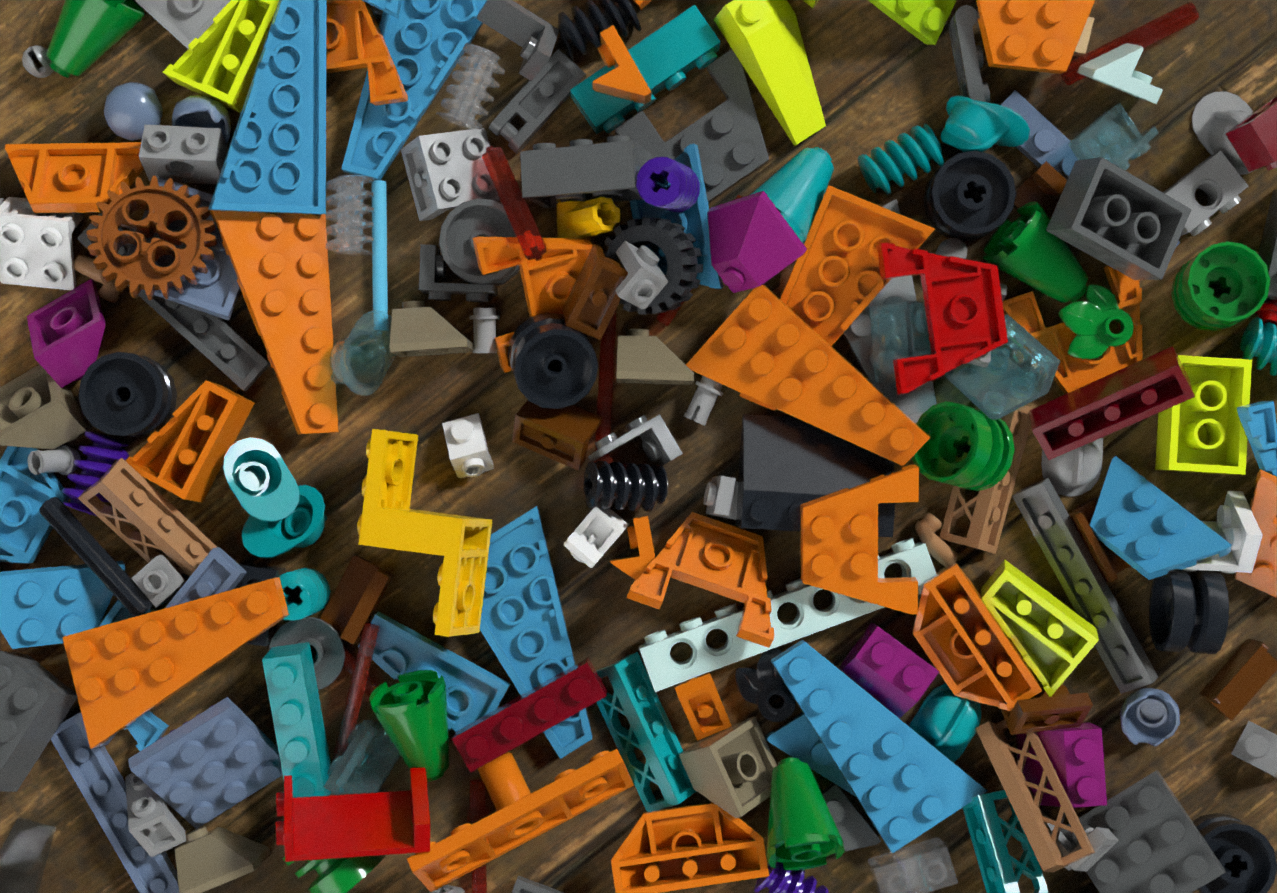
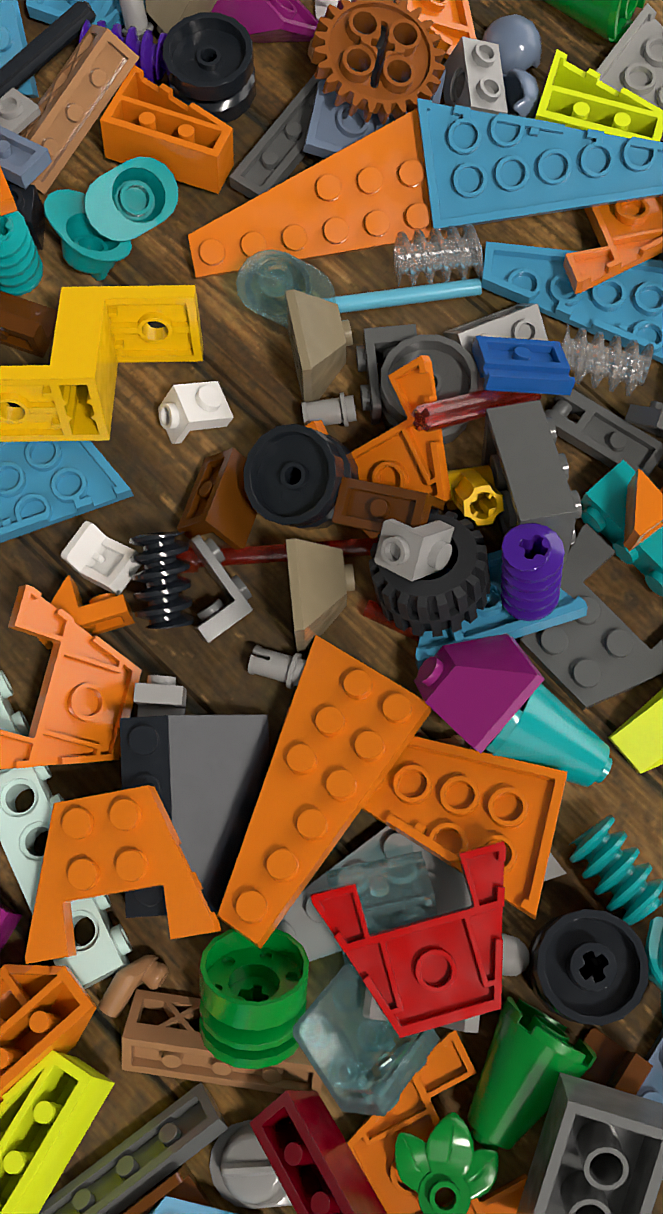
camera: 85 degrees right, 15 degrees down
none -> blue plate [472,336,576,396]

